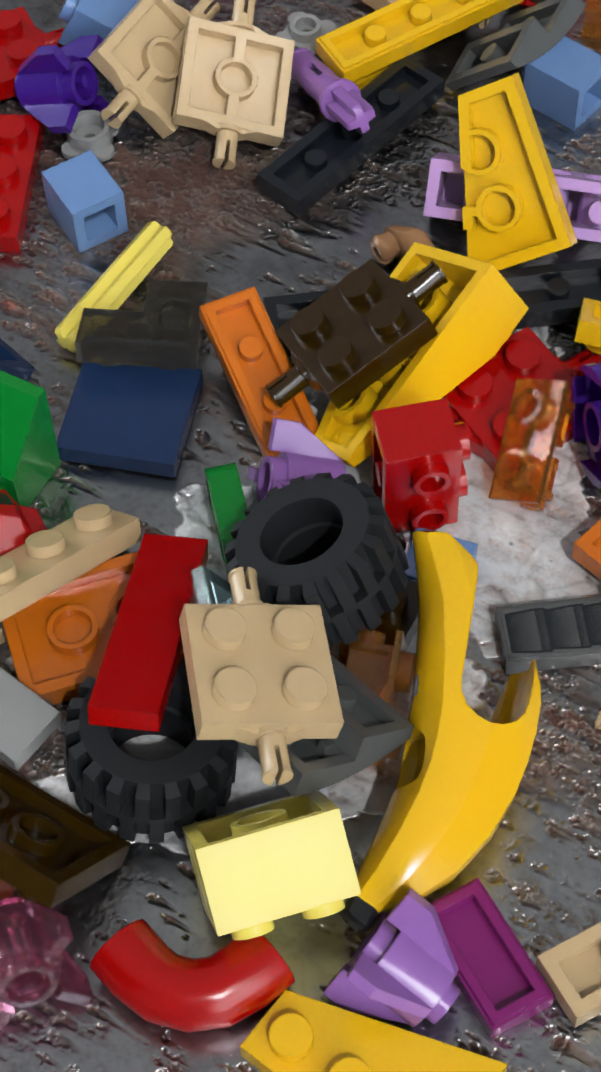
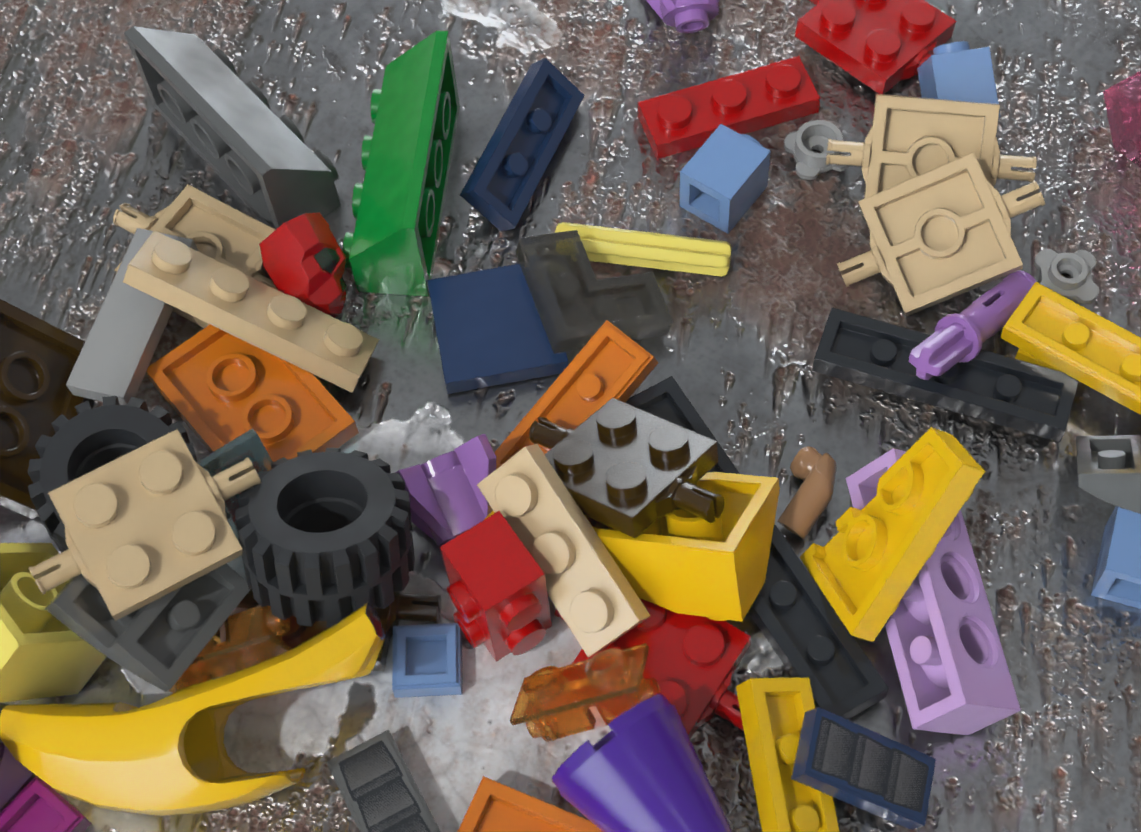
camera: 70 degrees right, 5 degrees up
dark purple brick [14,35,114,133] -> none
red tile [87,533,208,732] -> none
green beam [204,463,247,575] -> none
none -> tan plate [477,444,650,657]

